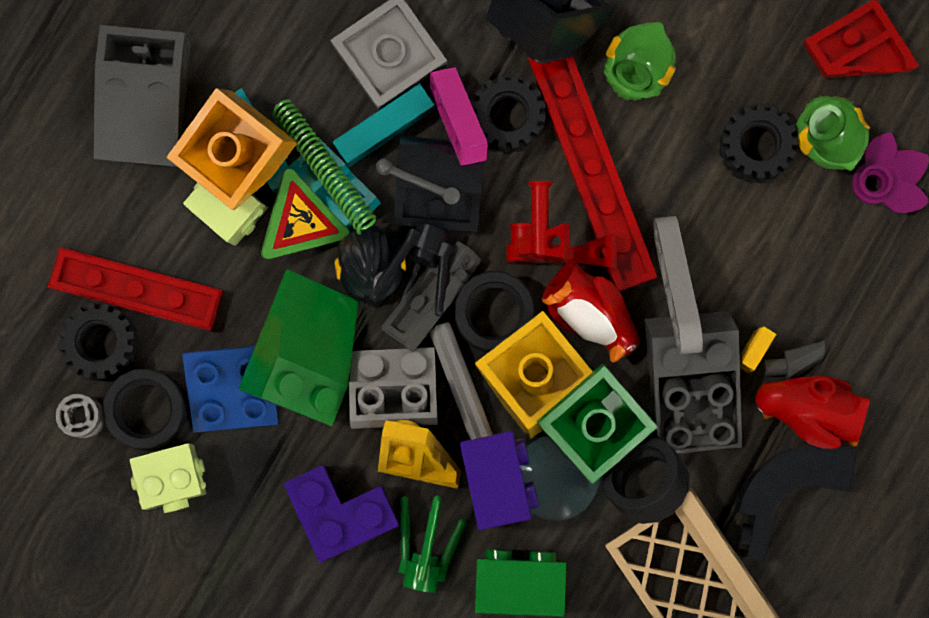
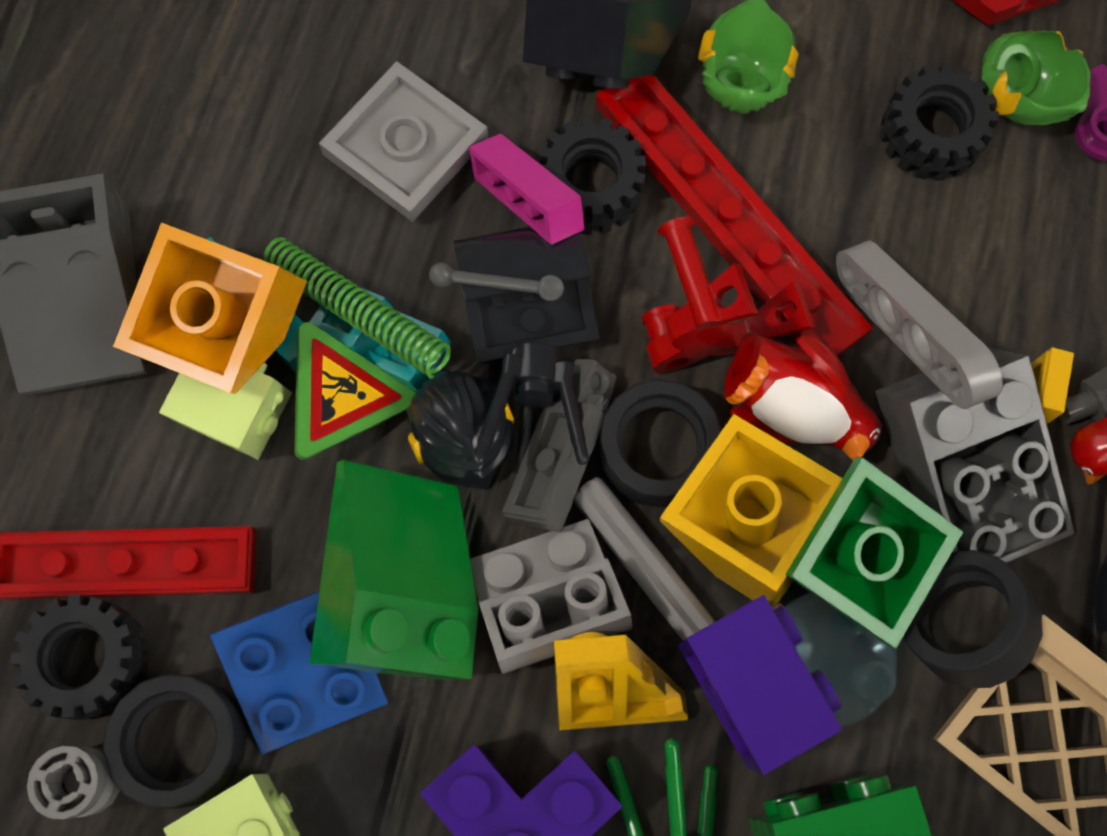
camera: 15 degrees left, 10 degrees down
teal piece [333,84,435,168] -> none

